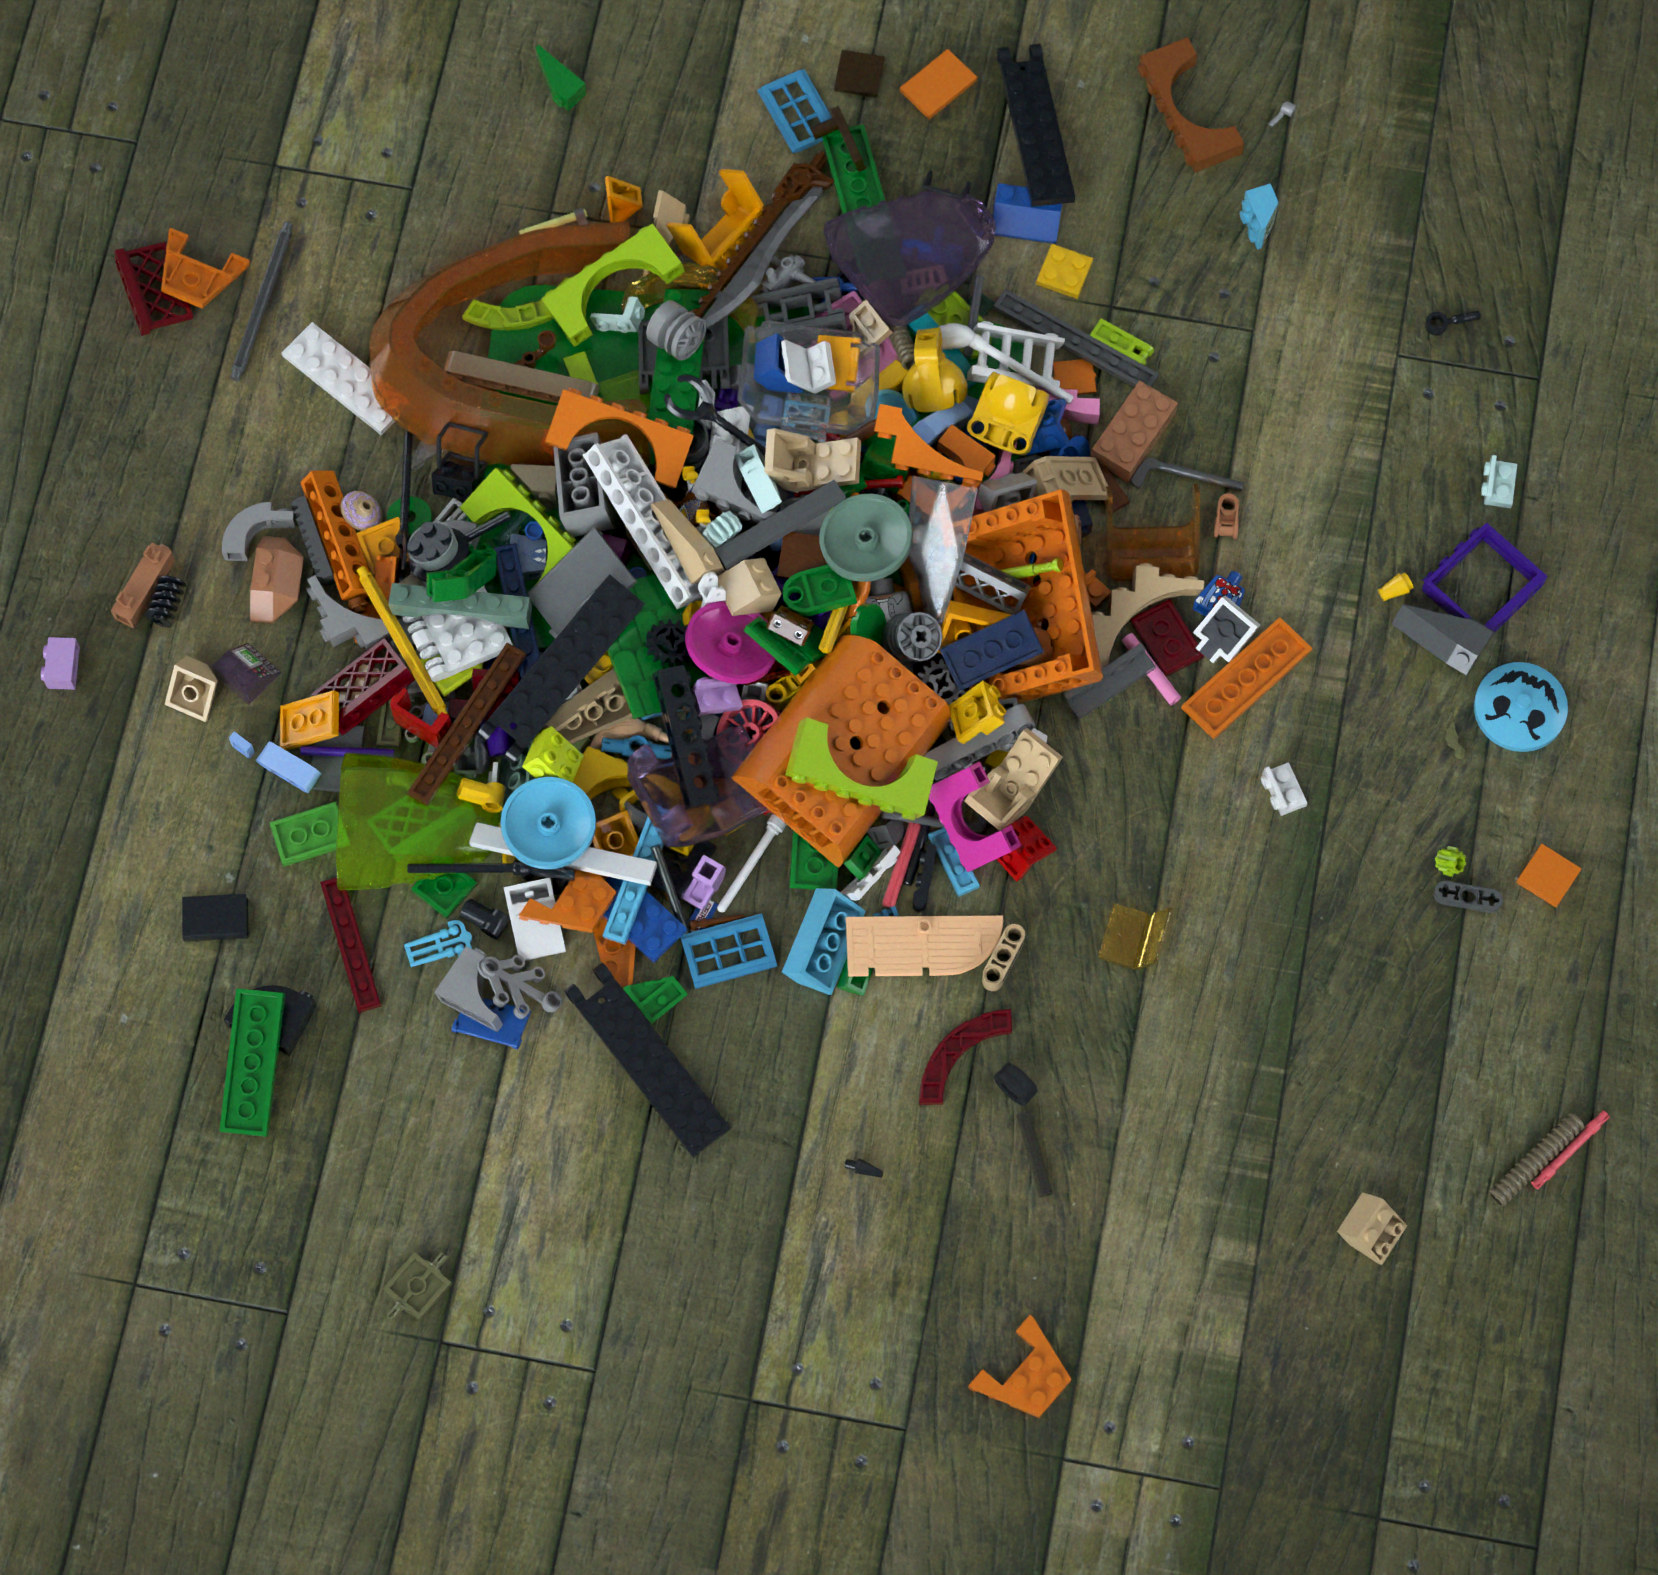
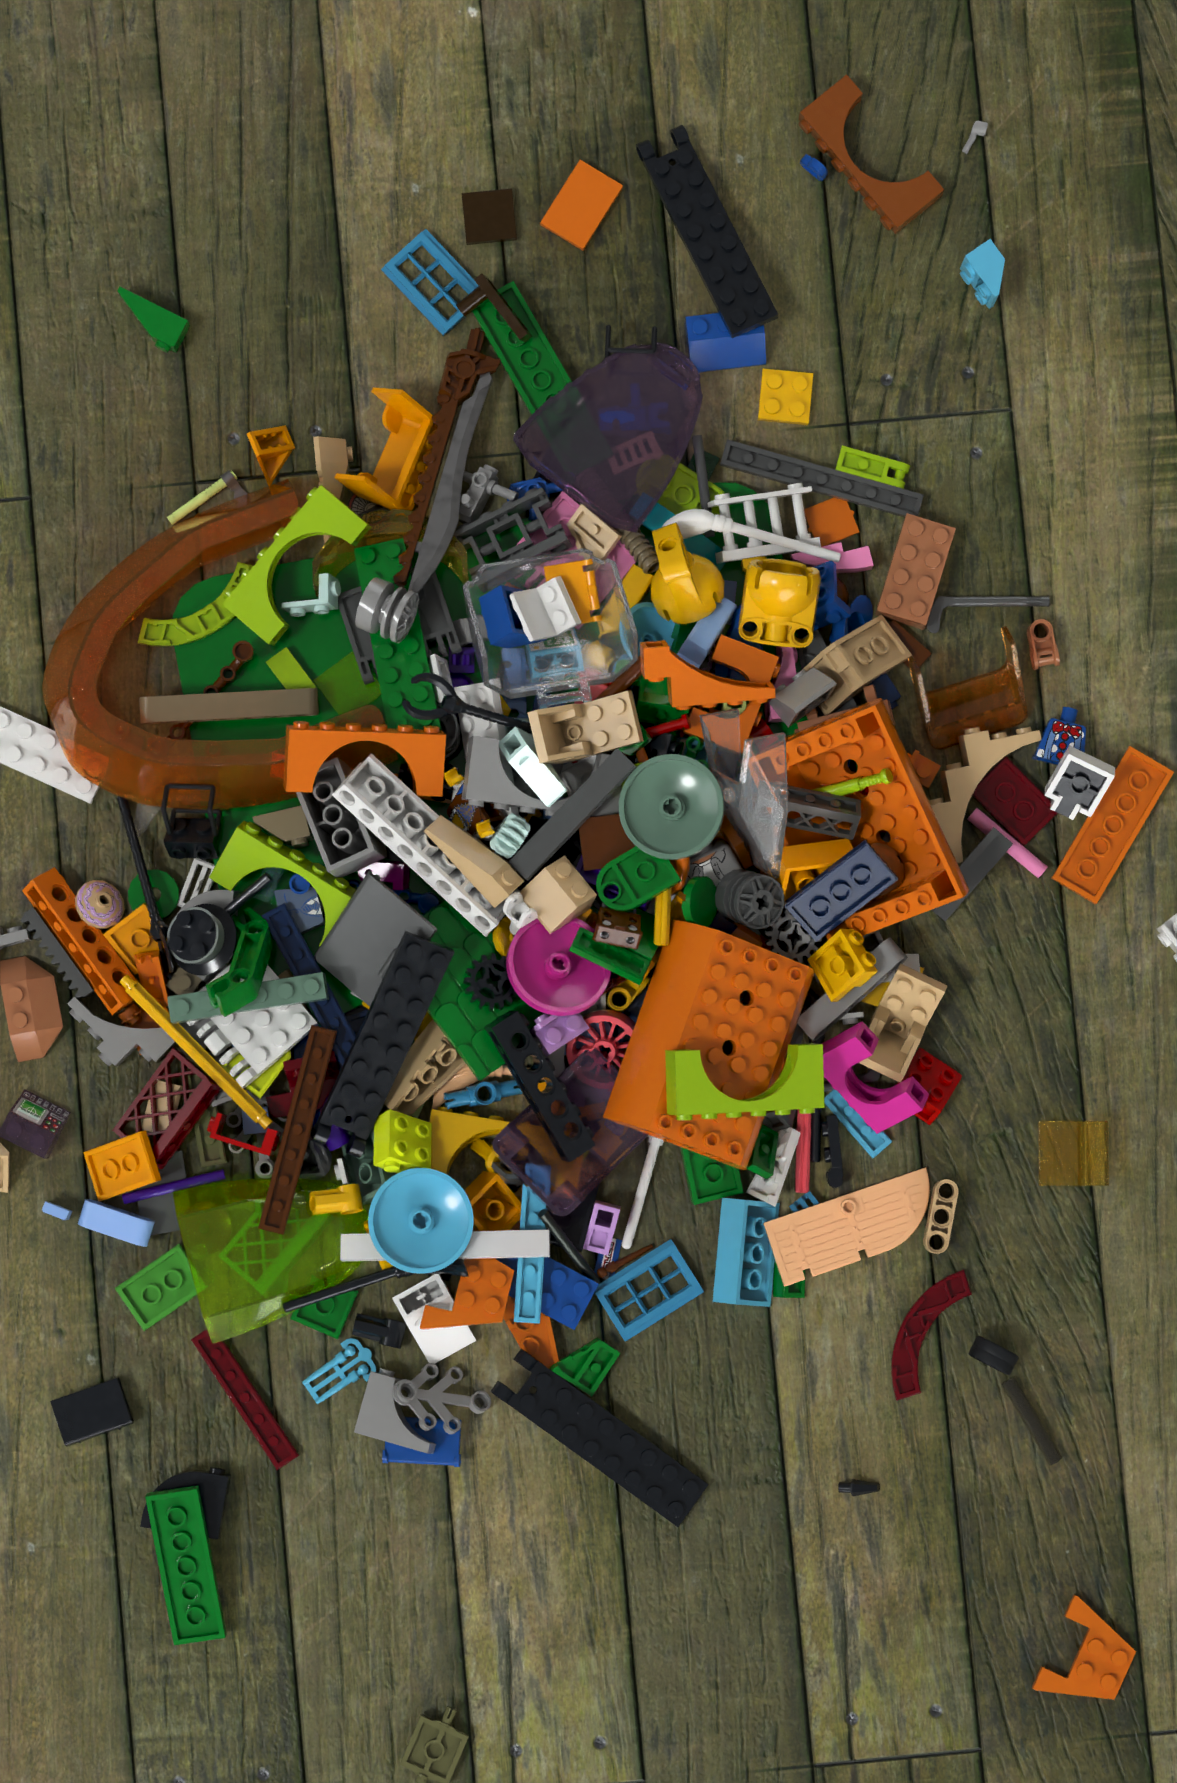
camera: 20 degrees left, 15 degrees up
none -> blue tile [800,154,828,182]

